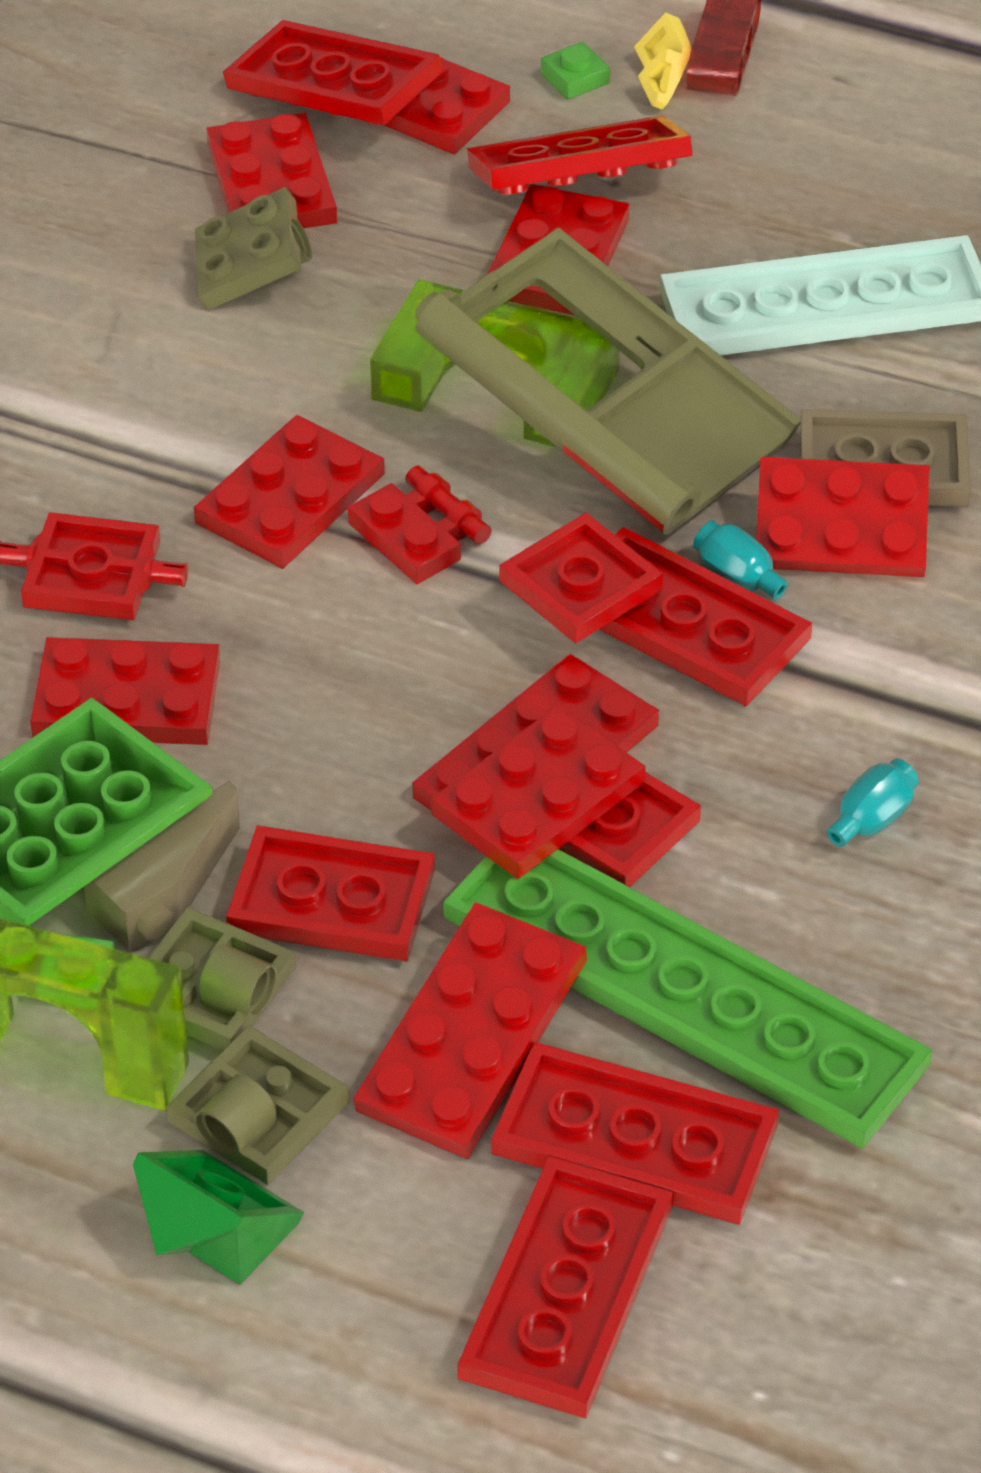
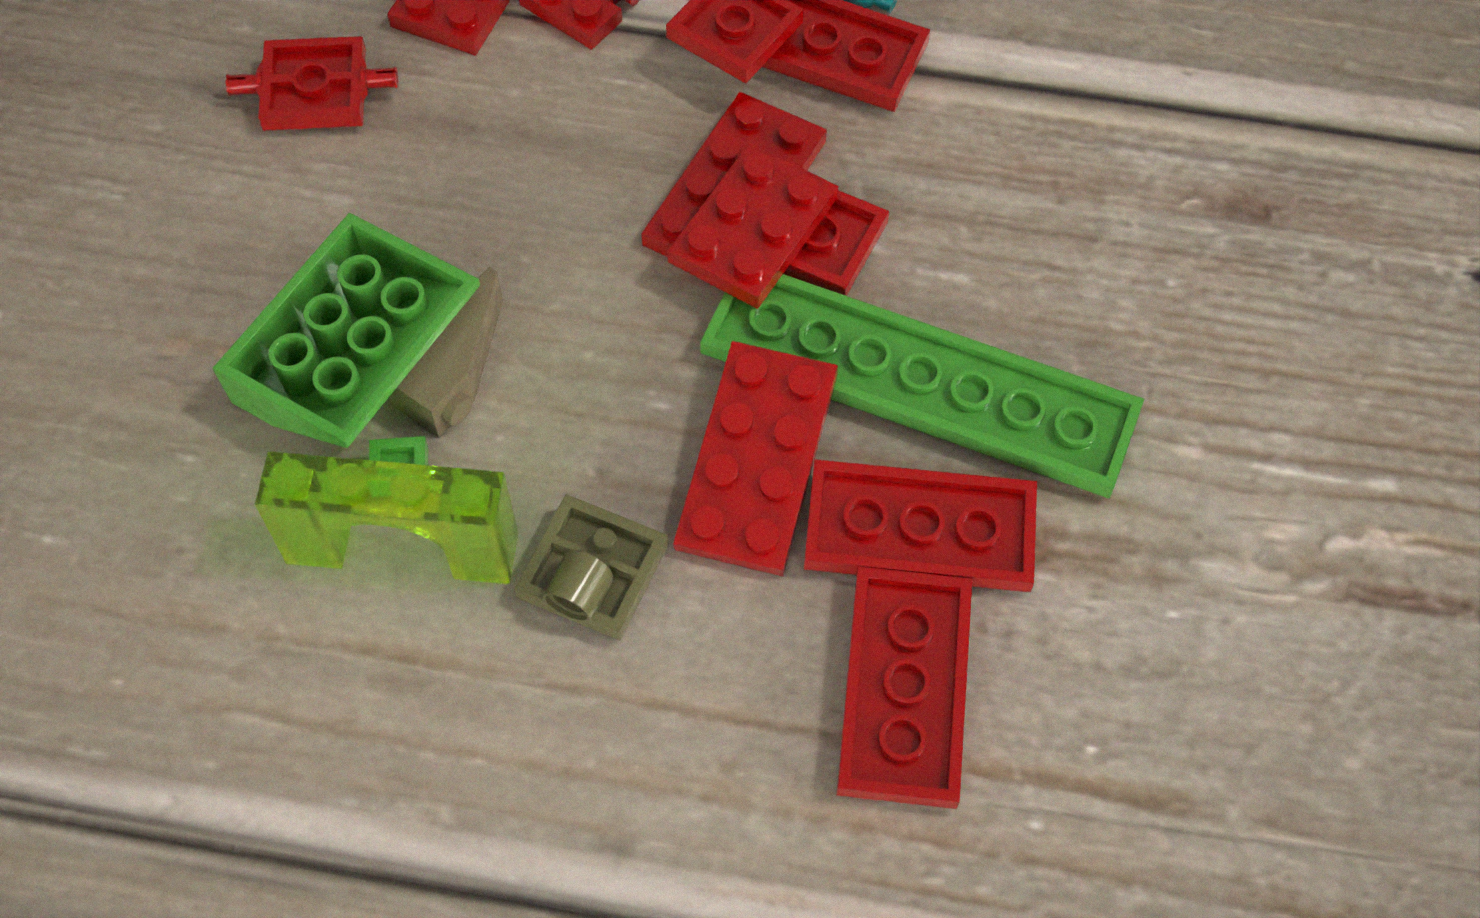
camera: 15 degrees left, 15 degrees up
red plate [30,637,220,745] -> none
olive plate [122,907,296,1051] -> none
green slope [133,1150,304,1285] -> none
red plate [226,825,435,962] -> none
teal plant [826,758,919,847] -> none

